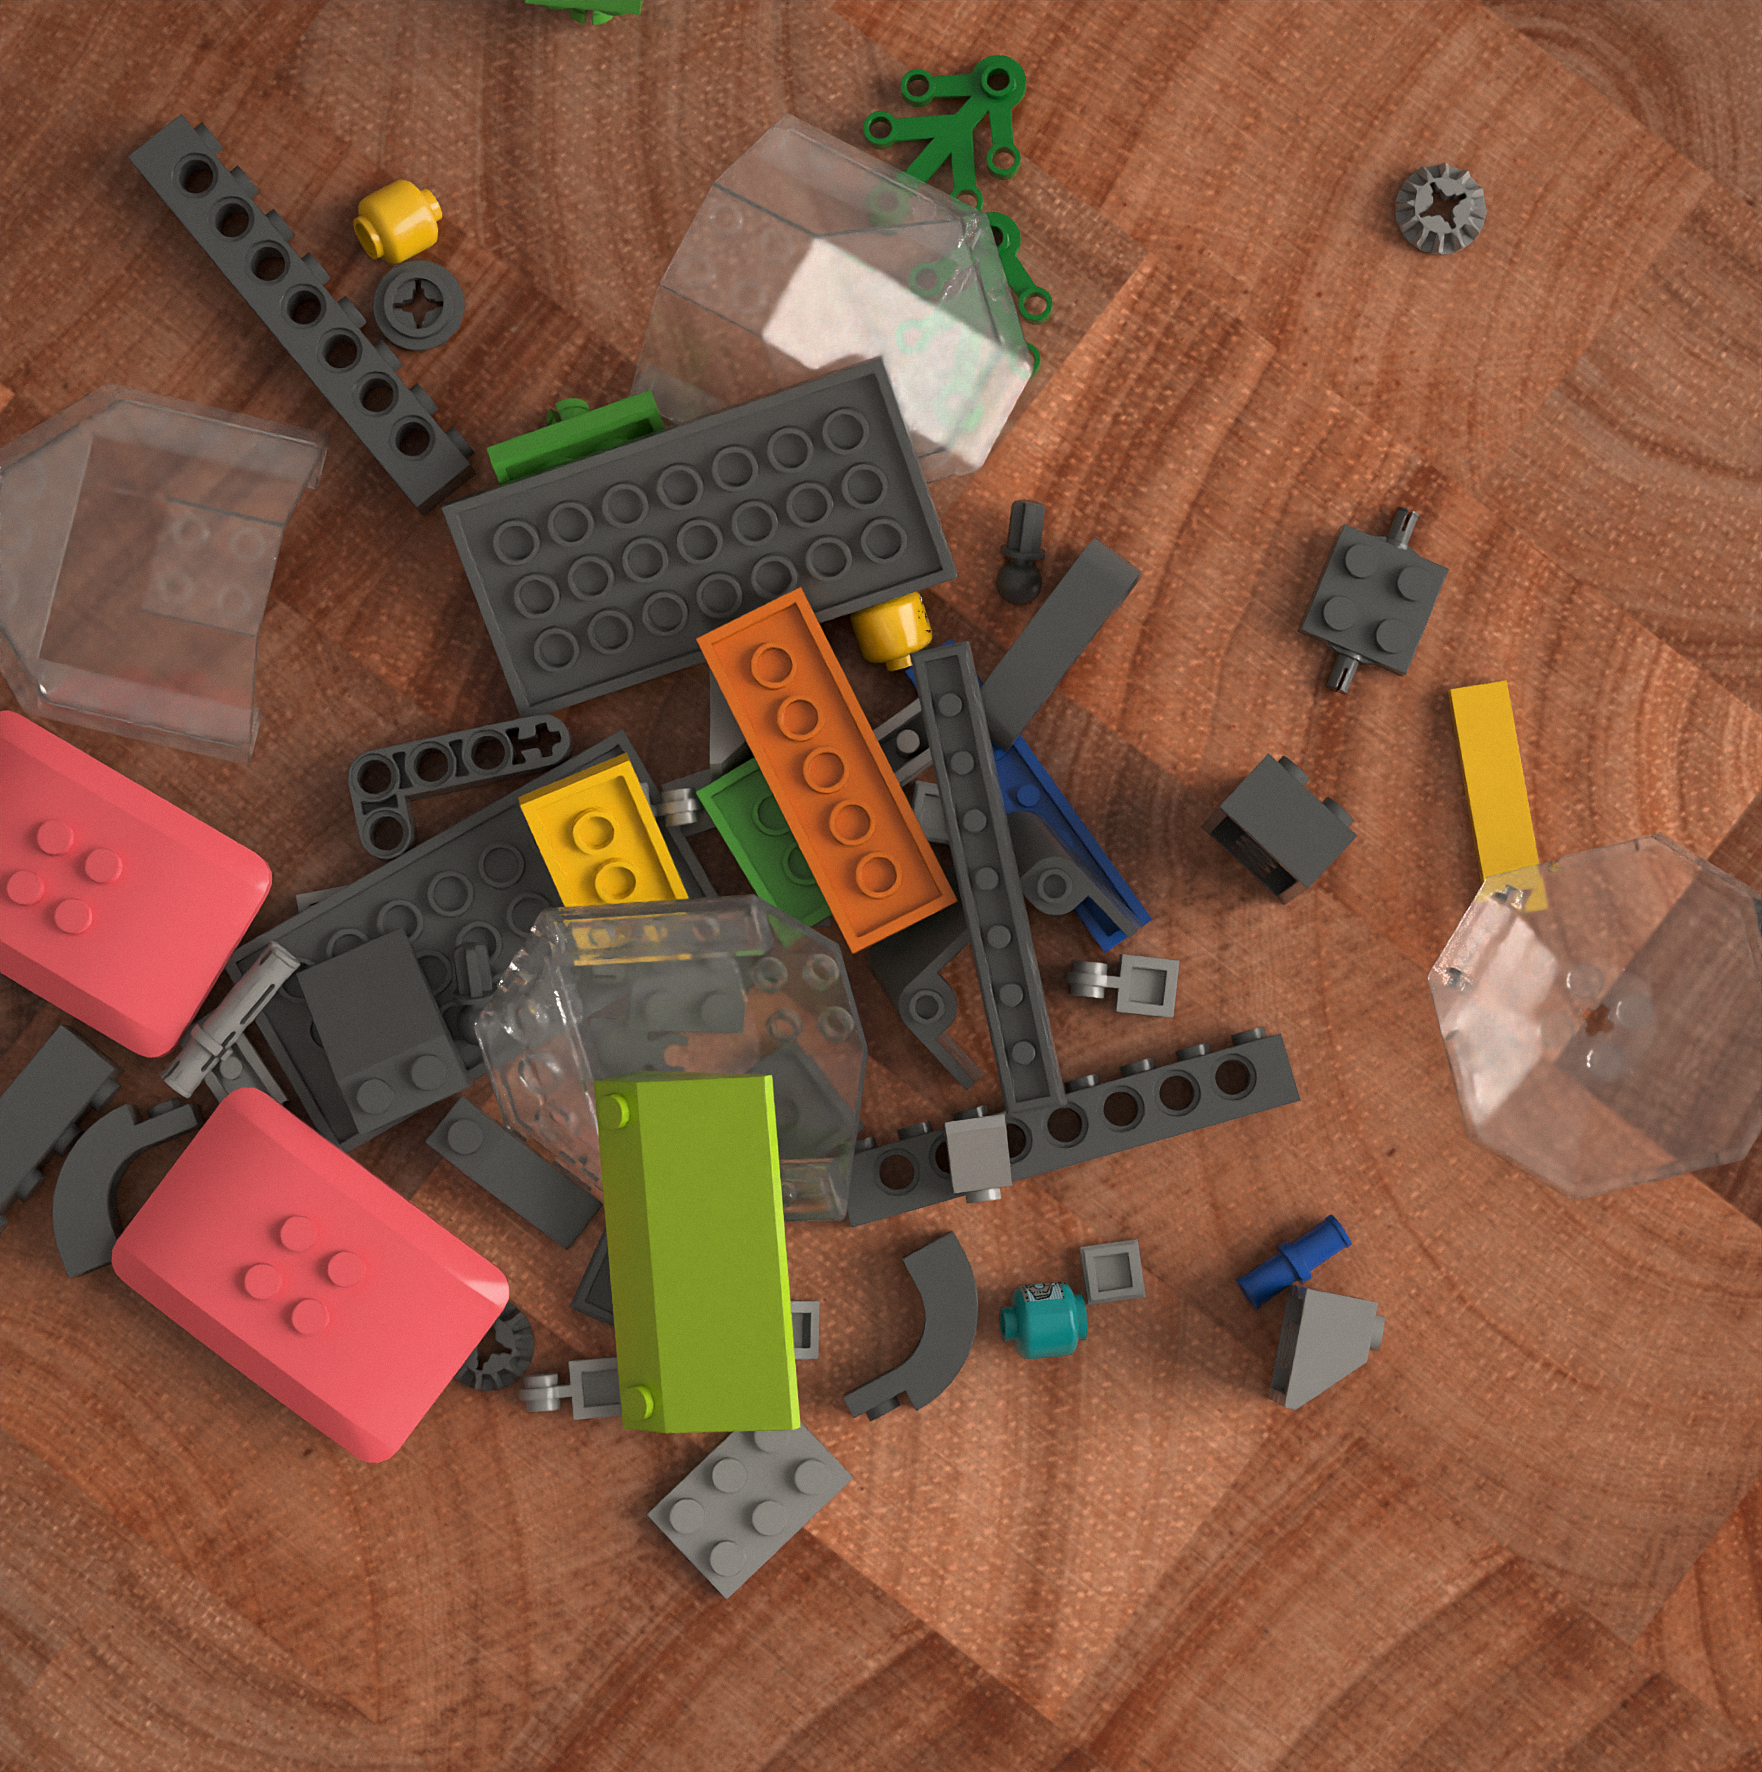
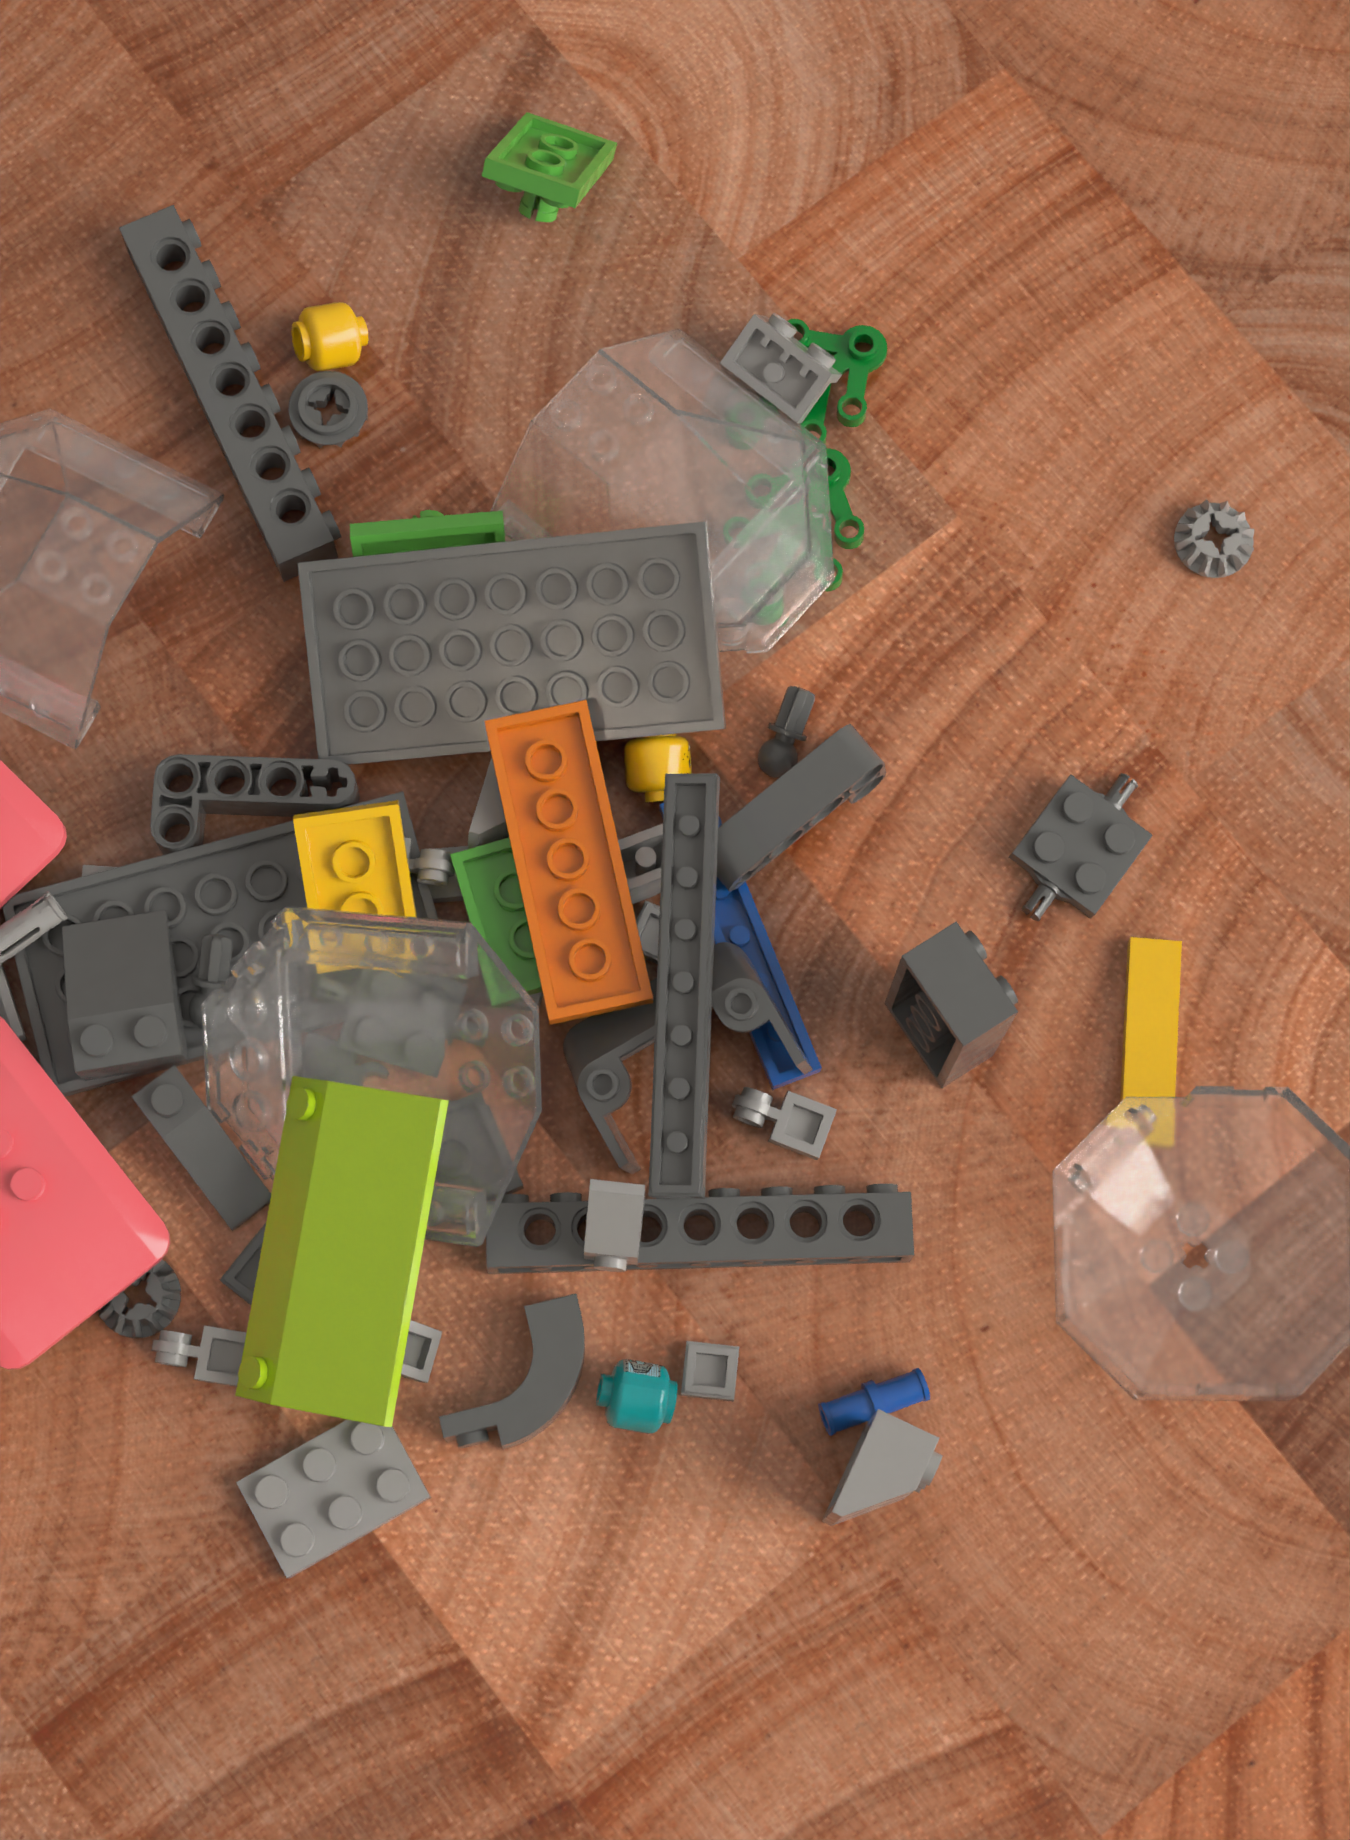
camera: 10 degrees right, 10 degrees down
none -> light grey bracket [720,313,842,423]

